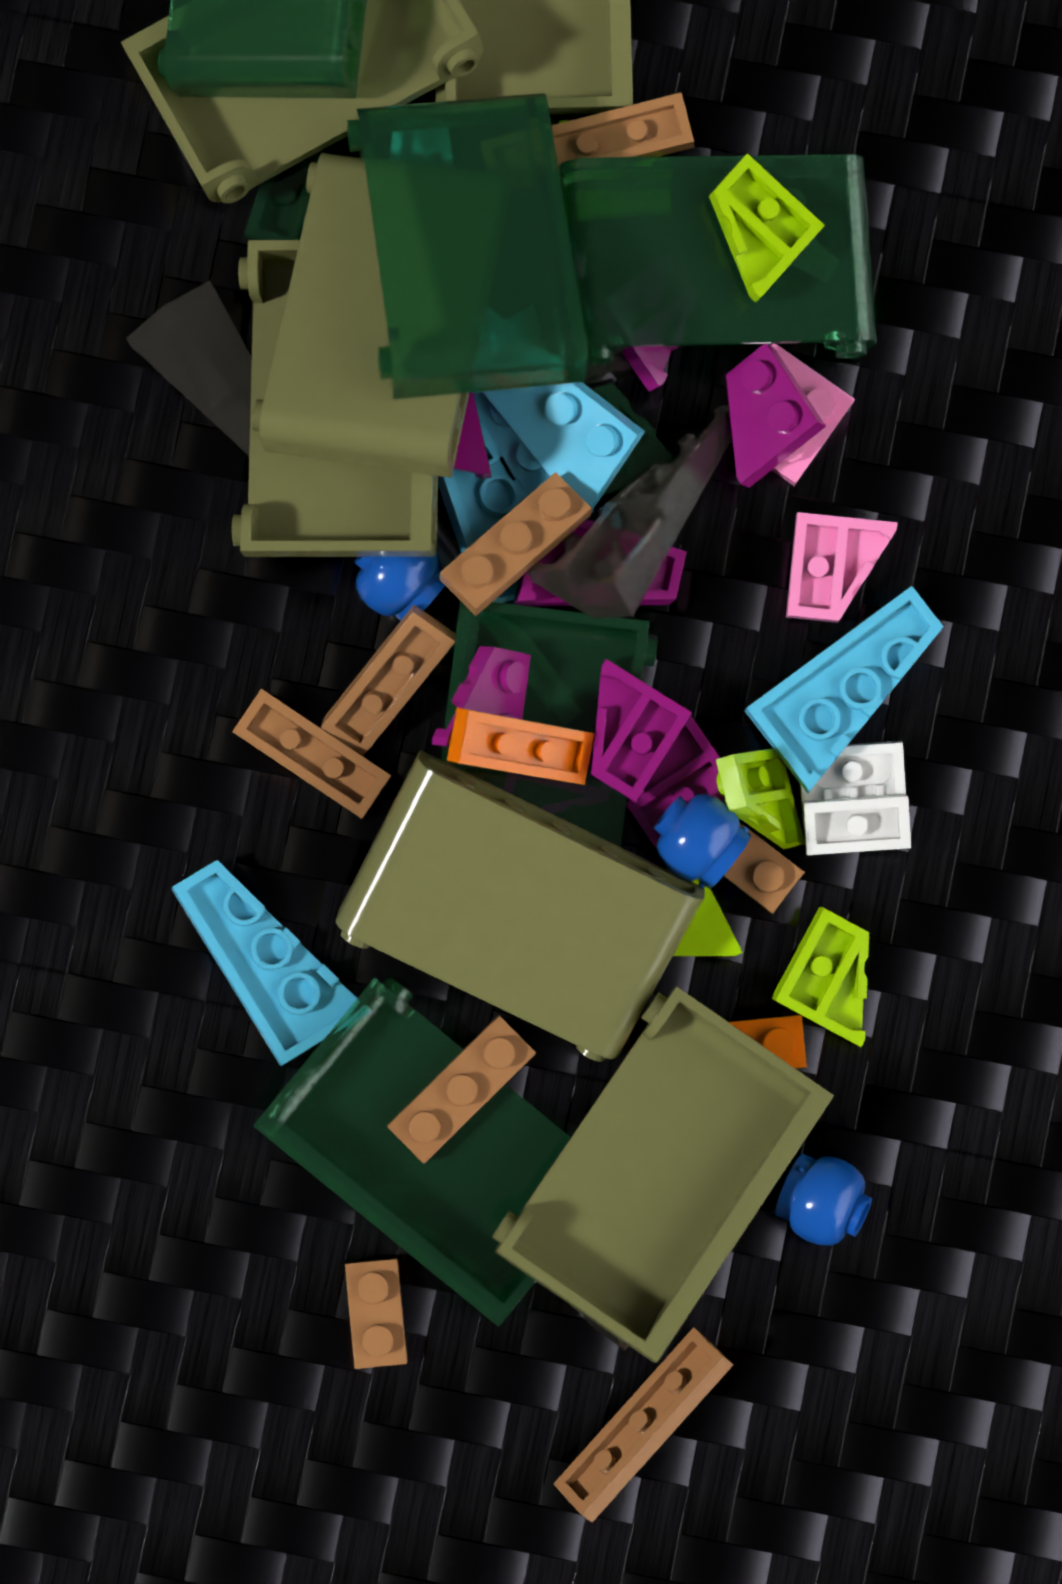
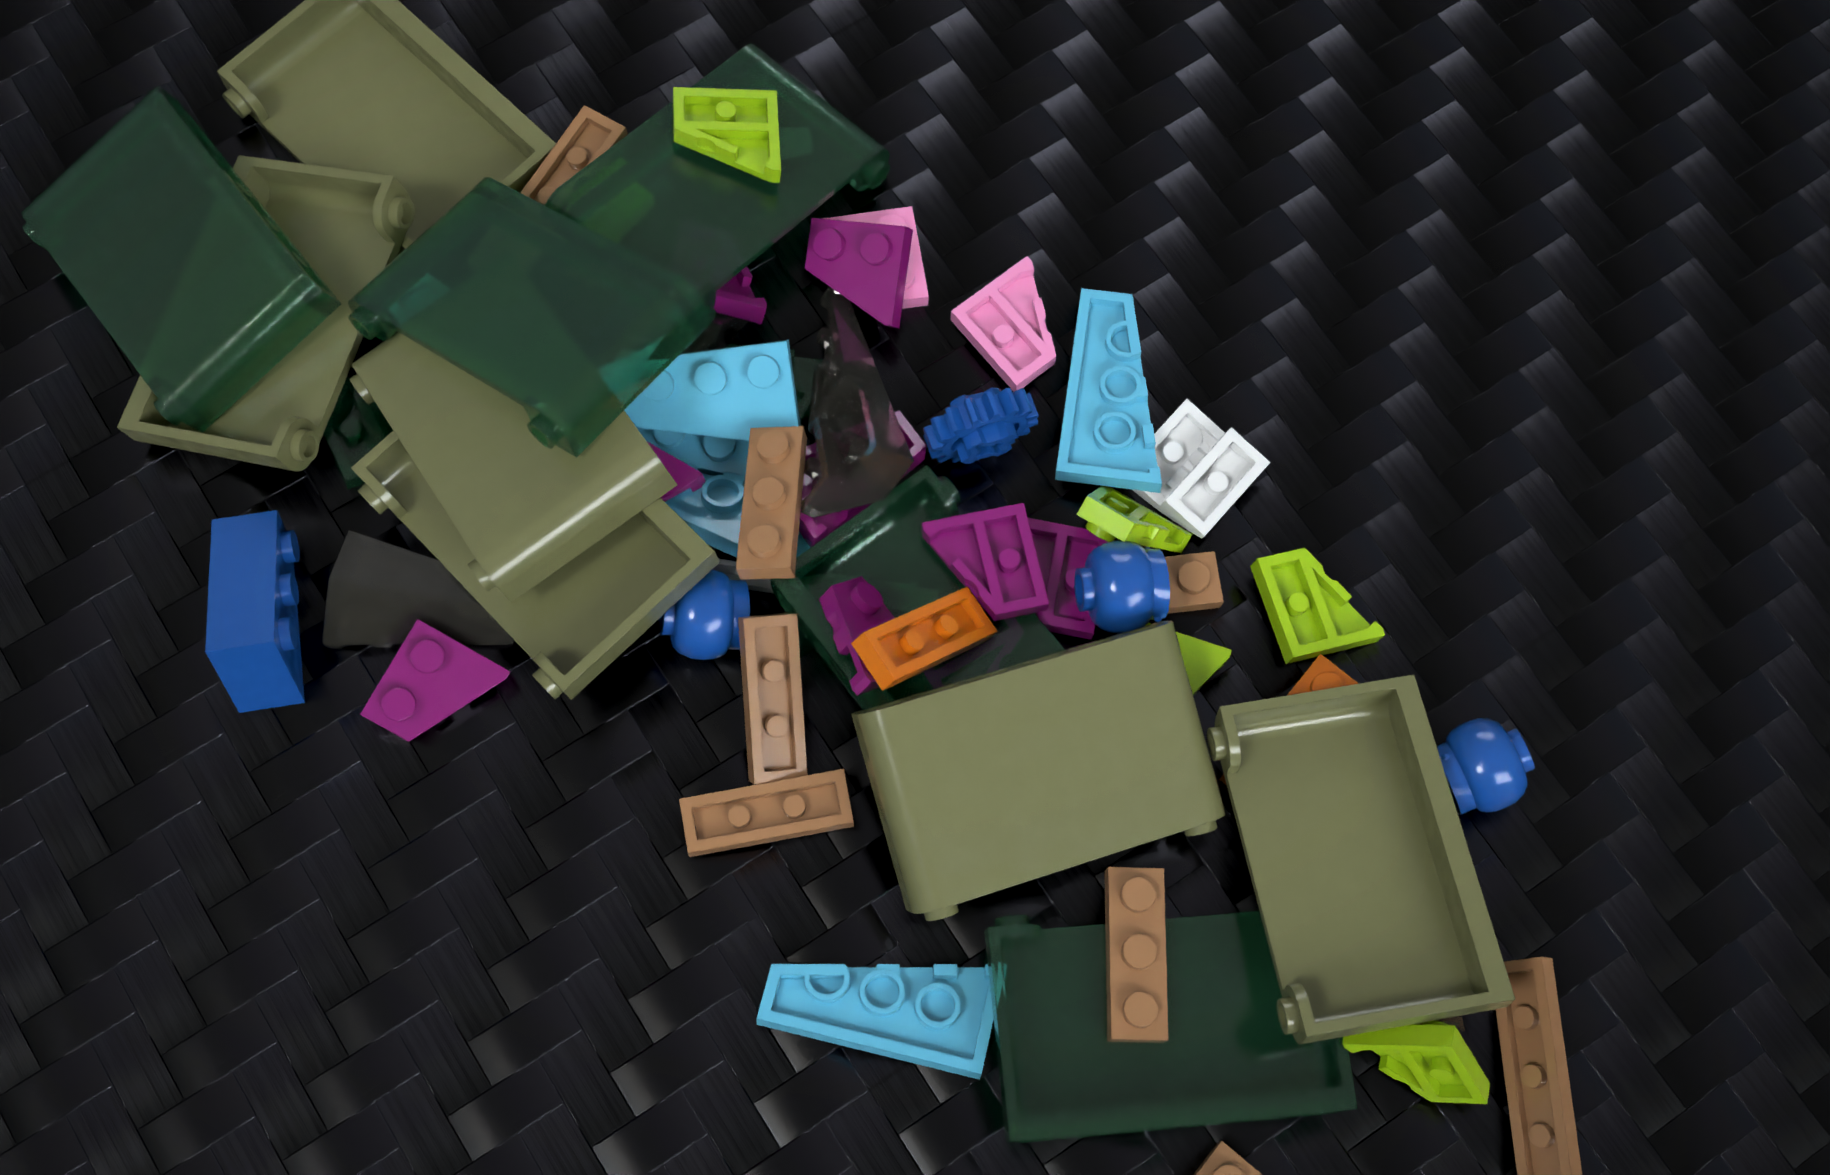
camera: 50 degrees left, 15 degrees down
none -> blue wedge [205,510,305,713]
none -> magenta wing [360,619,510,742]
none -> blue gear [923,388,1039,464]
none -> lime wing [1342,1020,1490,1104]

